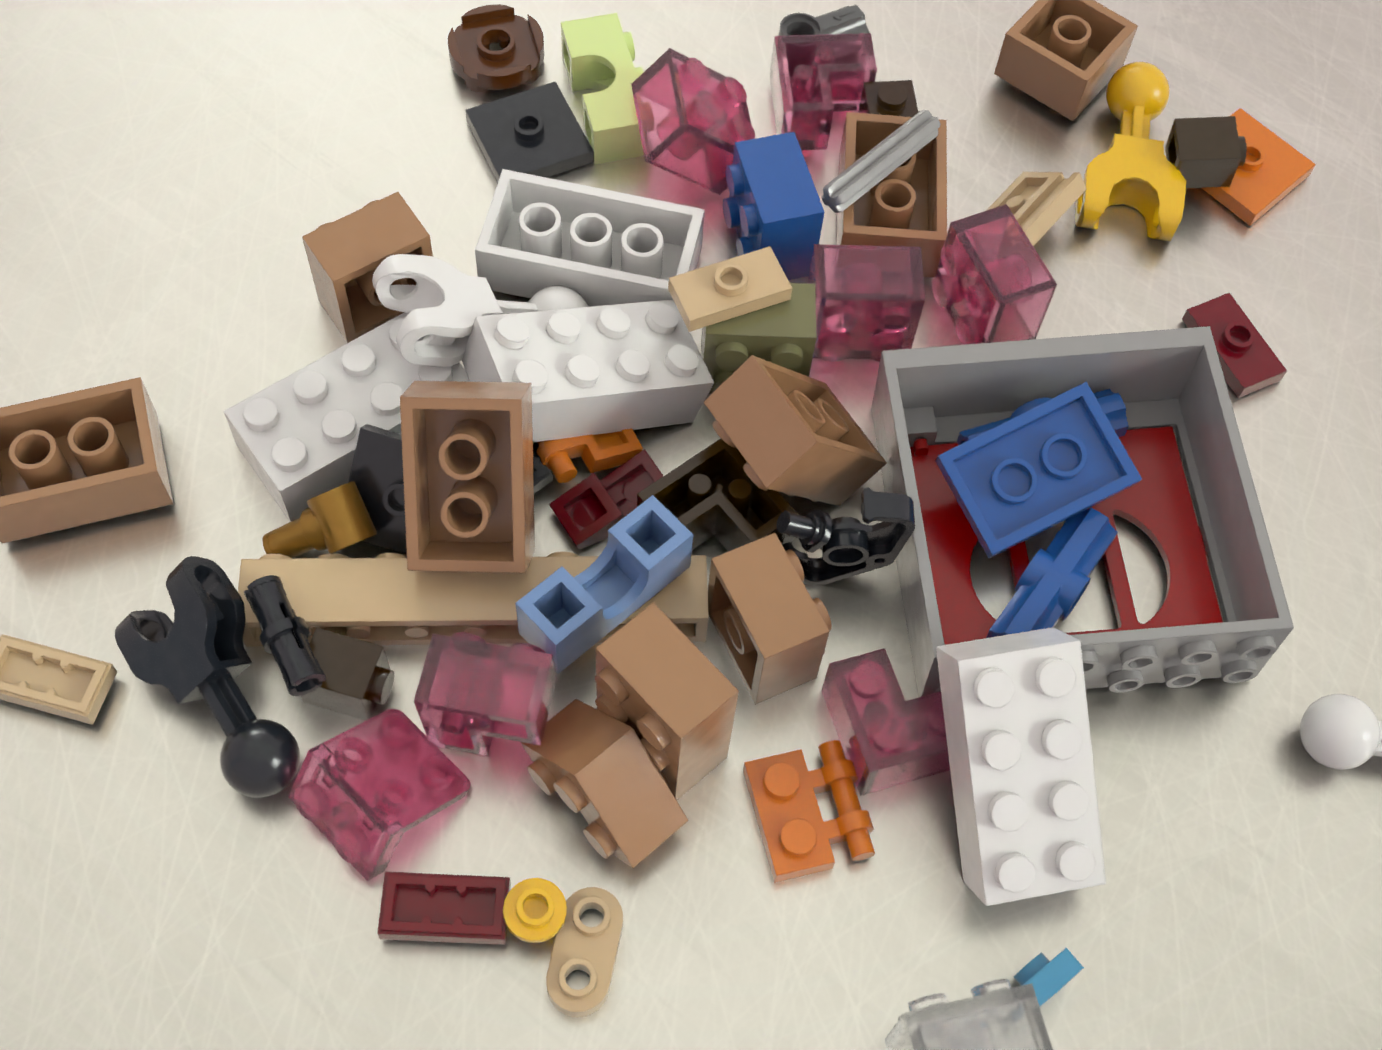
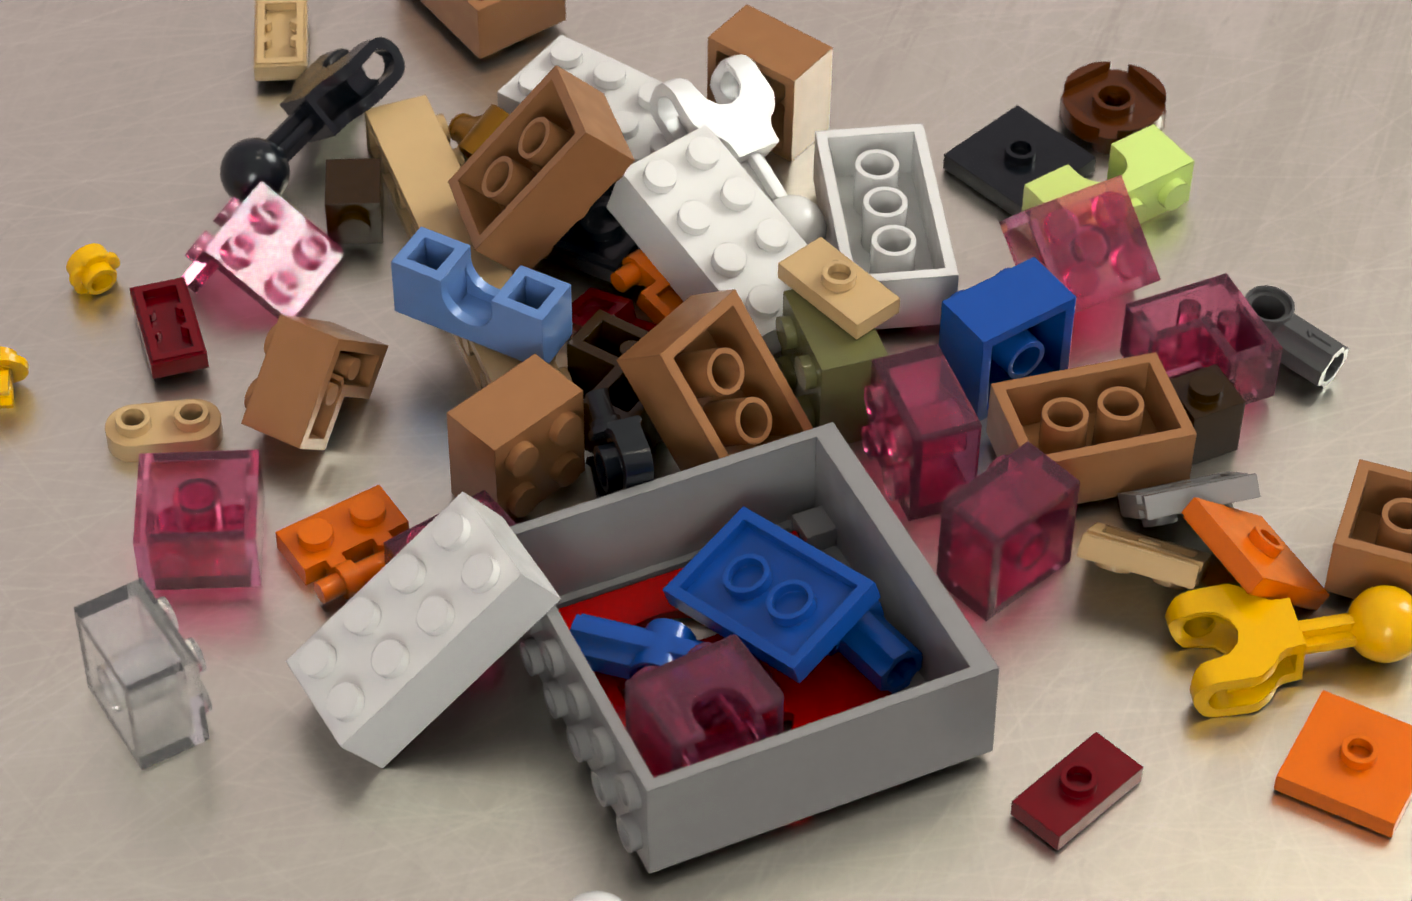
camera: 75 degrees right, 15 degrees down
black pin [244,575,326,696] -> none
clear pink brick [414,632,557,756] -> none
yellow plate [503,878,567,943] -> none
medium nougat brick [595,603,739,800] -> none
light grey axle [821,110,941,213] -> none
dark azure plate [1007,948,1084,1021] -> none
dark brown brick [1165,116,1247,188] -> none
none -> yellow plate [66,243,120,295]
none -> clear pink brick [133,449,265,591]
none -> clear pink piece [625,634,784,778]
none -> light grey plate [1117,471,1261,527]
none -> orange plate [1181,497,1330,610]

